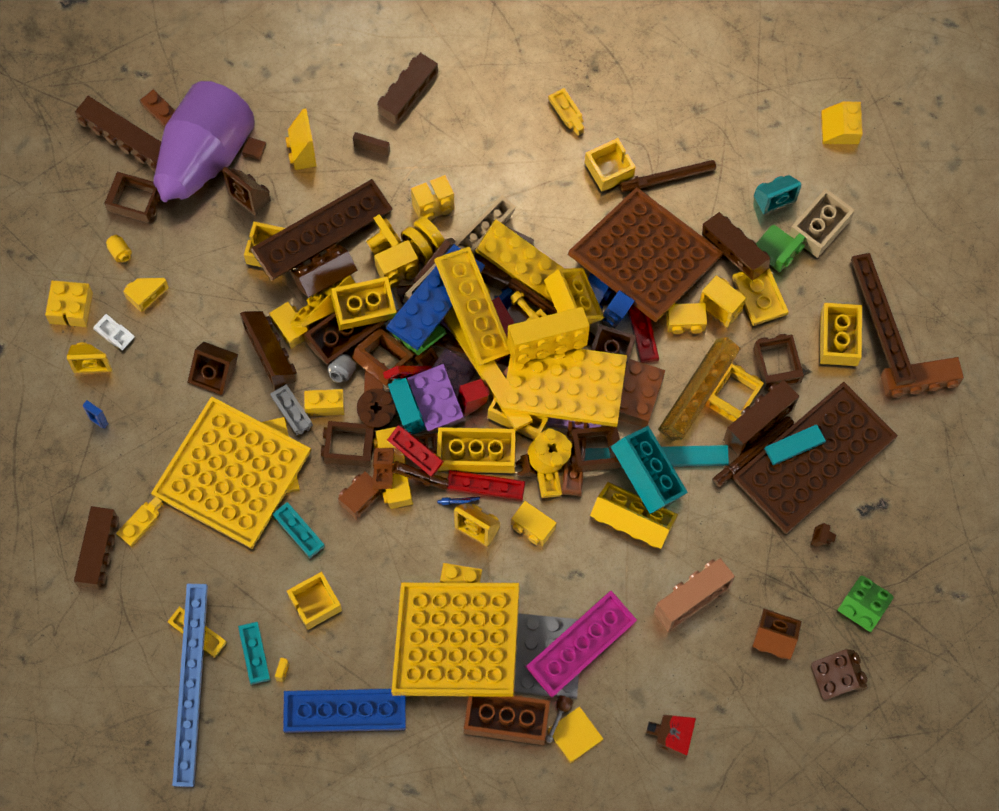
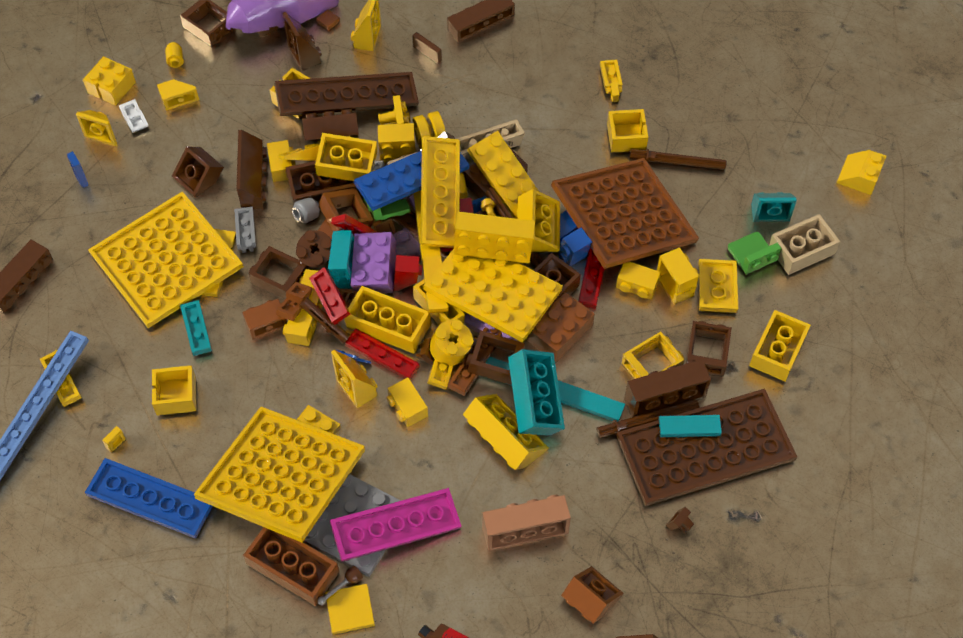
camera: 25 degrees right, 10 degrees down
yellow hinge [116,497,163,547] -> none
teal plate [238,621,270,685] -> none
yellow brick [304,389,345,417] -> none
yellow piece [411,175,455,221] -> none
clear yellow brick [658,337,741,441] -> none
reddish brown brick [702,212,770,281] -> none
bright green bracket [837,576,894,633] -> none
reddish brown plate [851,253,916,386] -> none
dark orange brick [881,357,964,397] -> none

